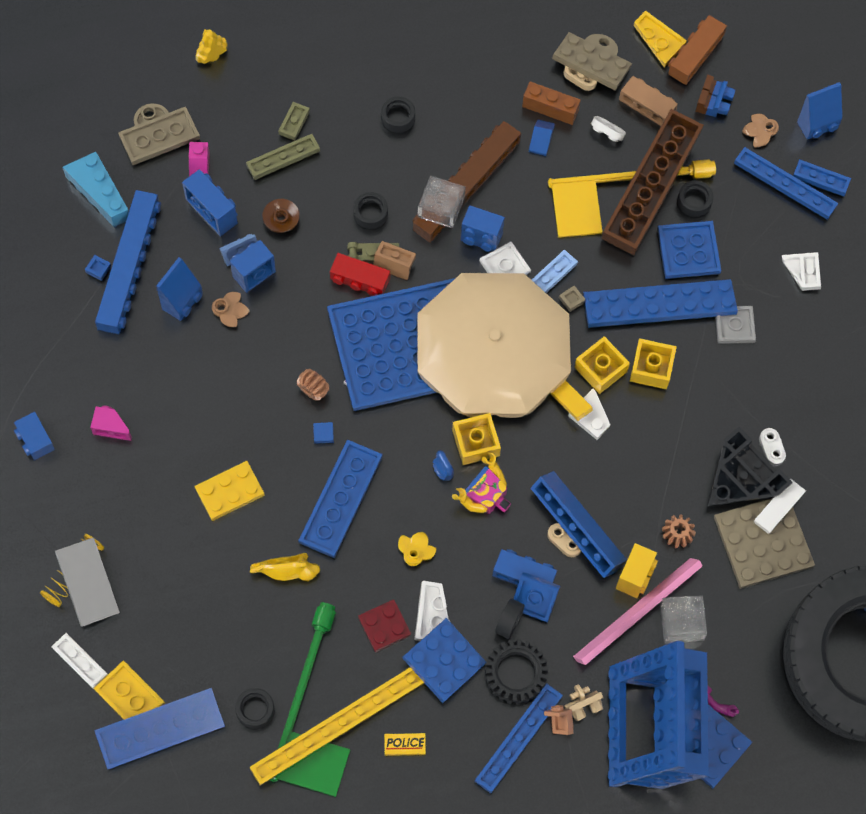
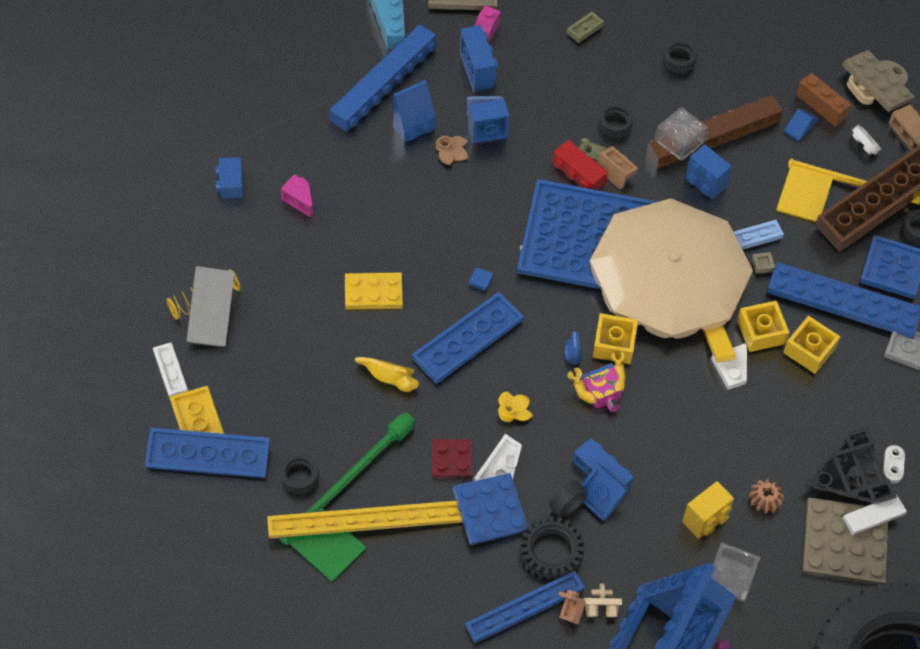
camera: 25 degrees right, 10 degrees down
blue plate [85,255,111,281] -> none
olive plate [246,134,320,180] -> none
reddish brown dish [262,199,300,233] -> none
nougat gear [297,369,329,401] -> none
yellow tile [384,733,426,756] -> none
white tile [480,242,531,275] -> none
blue brick [530,471,627,578] -> none
tan plate [548,523,581,557] -> none
bright pink tile [573,558,703,665] -> none

